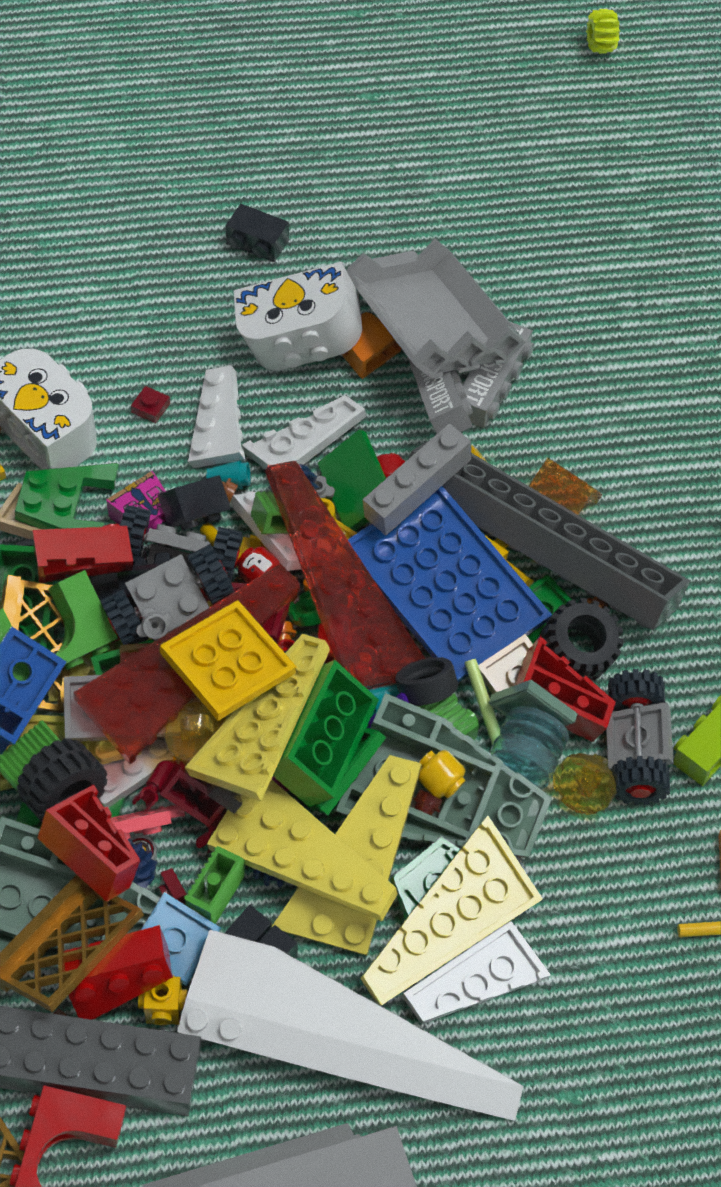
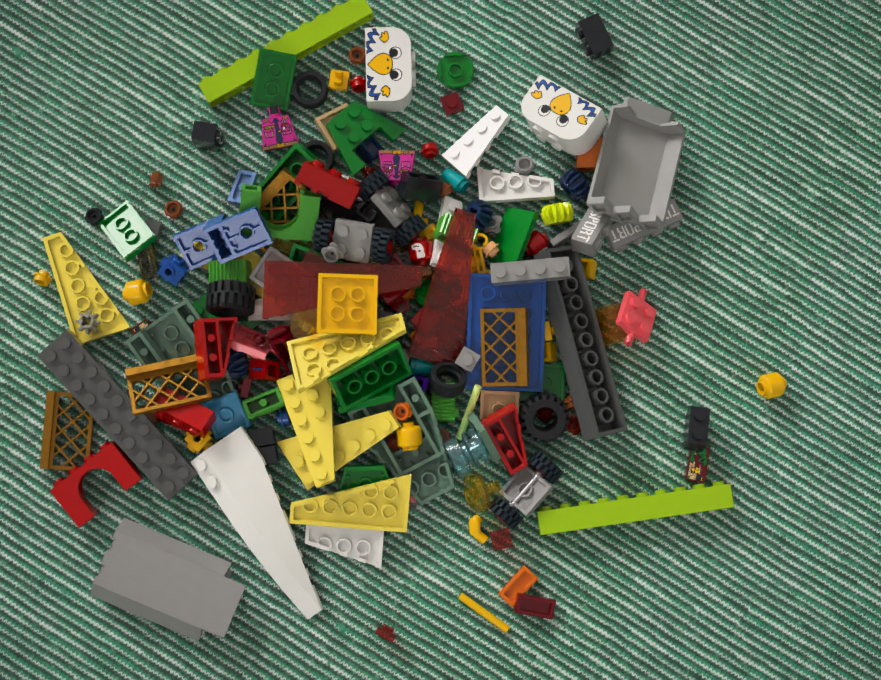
camera: 40 degrees right, 25 degrees up
none -> red brick [249,359,281,382]
none -> blue plate [277,408,291,427]
none -> red plate [349,76,366,93]
none -> dark blue slope [356,136,385,165]
none -> clear red plate [375,624,397,642]
none -> orange plate [393,402,412,421]
none -> red plate [421,142,439,159]
none -> green tile [437,52,474,90]
none -> light grey plate [454,346,481,372]
none -> yellow arm [469,515,489,544]
none -> pearl gold fence [480,308,530,387]
none -> light nougat plate [482,241,500,258]
none -> clear red plate [489,527,513,551]
none -> light grey plate [515,156,534,175]
none -> clear red plate [536,407,554,423]
none -> neon yellow gear [541,202,574,226]
none -> light grey tile [549,220,581,248]
none -> dark blue gear [559,169,590,202]
none -> clear red plate [567,416,581,435]
none -> coral plate [615,288,657,346]

